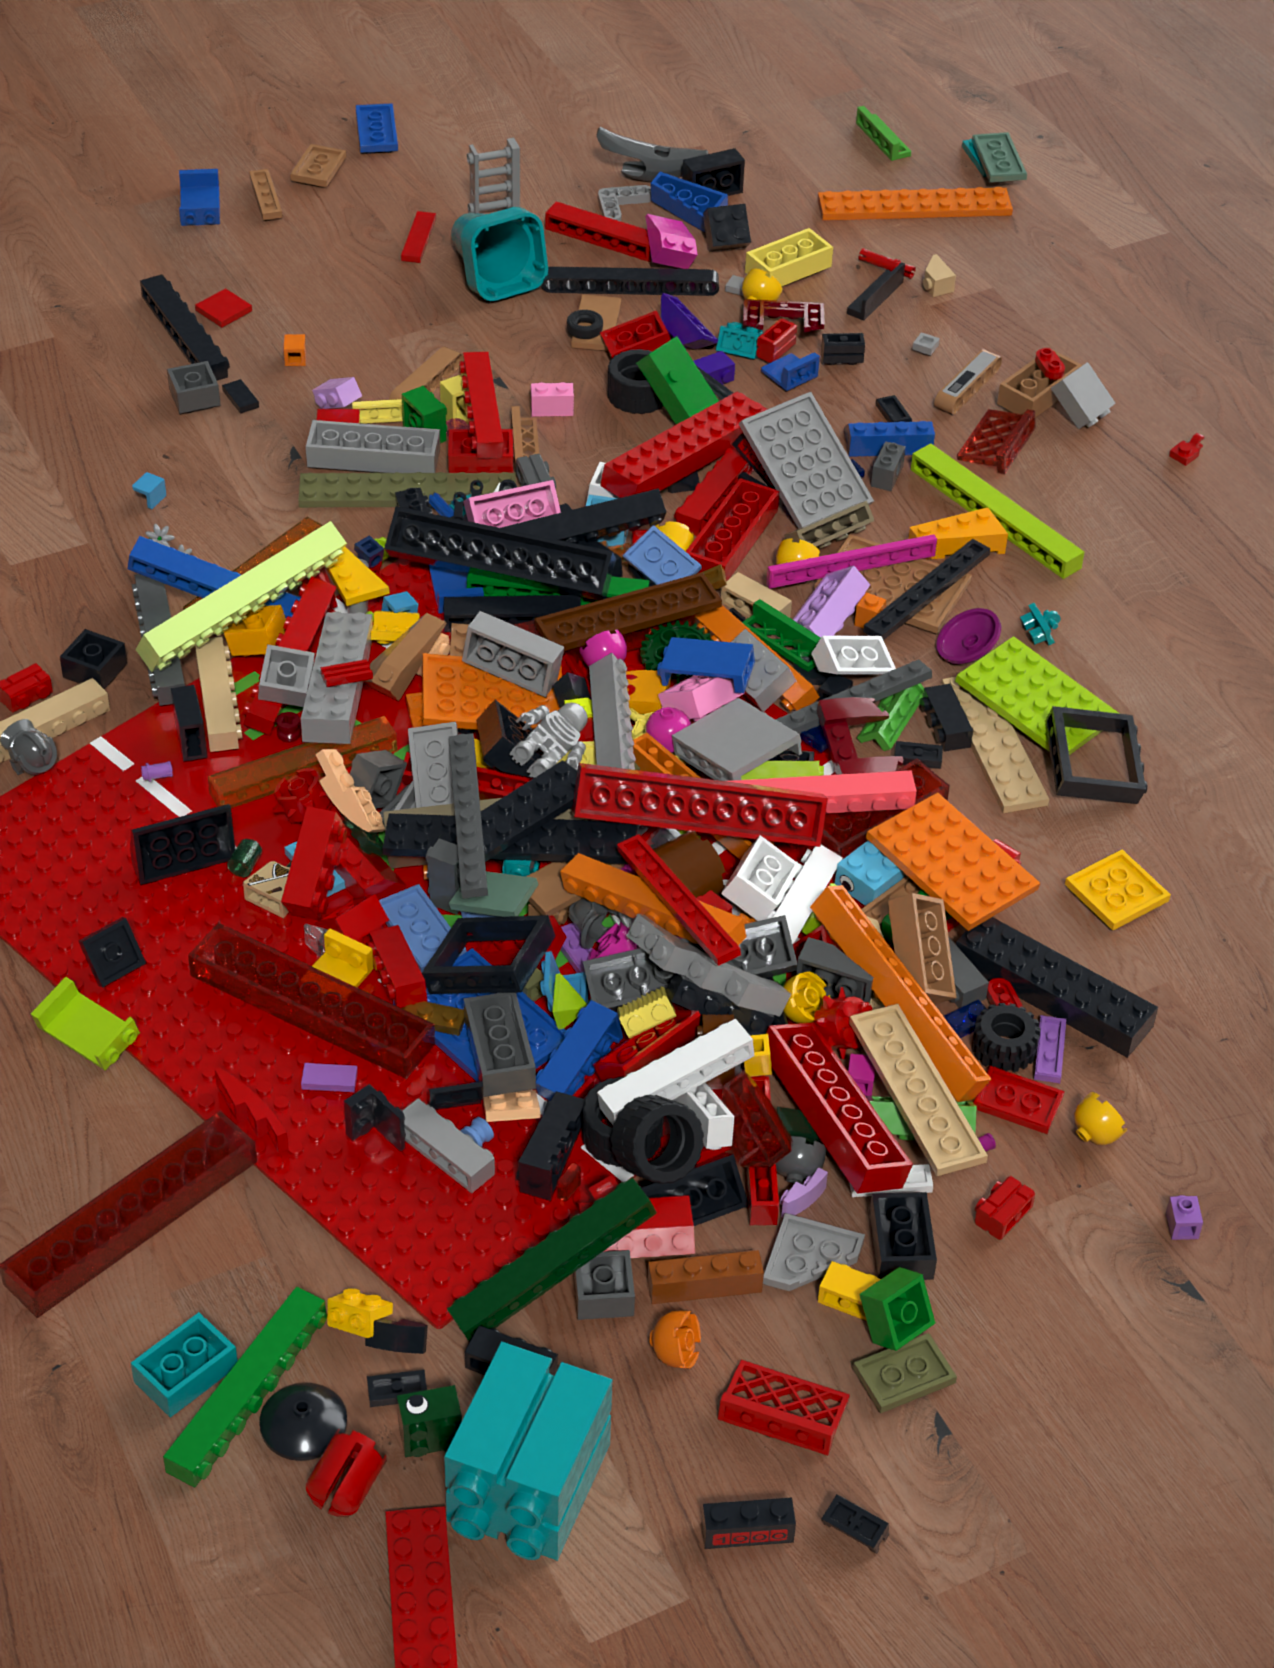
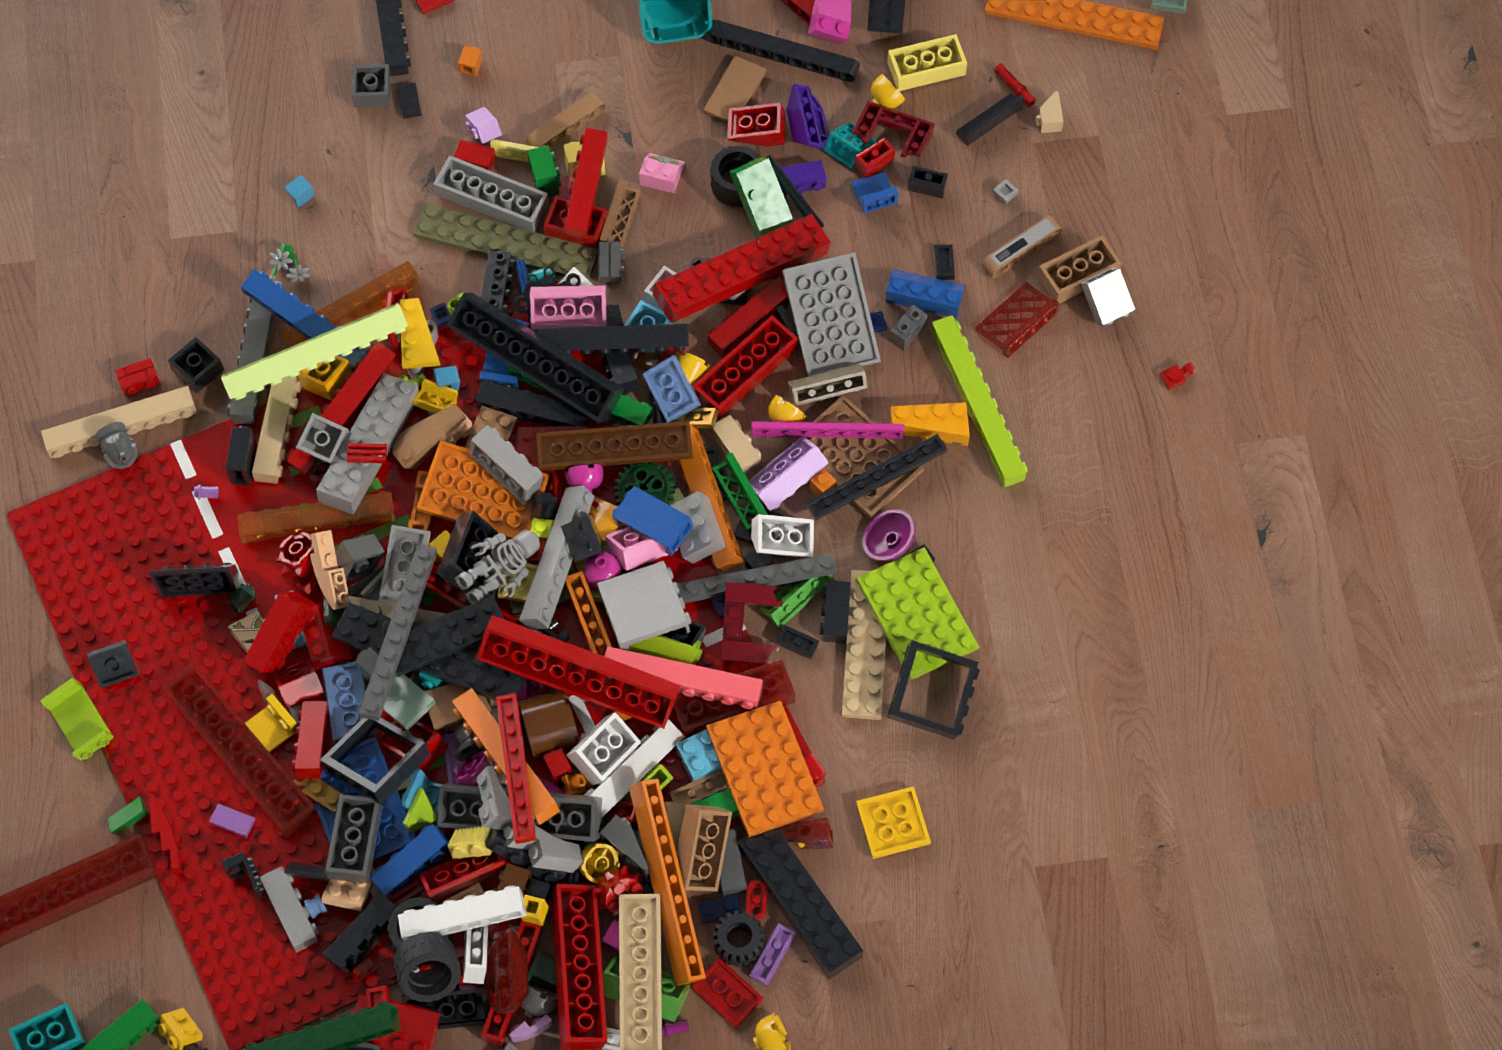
camera: 20 degrees right, 20 degrees up
black tyre [567,310,603,339] -> none
light grey tile [725,275,744,296] -> none
teal hips [1020,603,1061,645] -> none
red plate [1035,348,1065,380] -> none
none -> green slope [108,797,150,836]
none -> black slope [561,514,606,562]
none -> clear red torso [786,818,834,849]

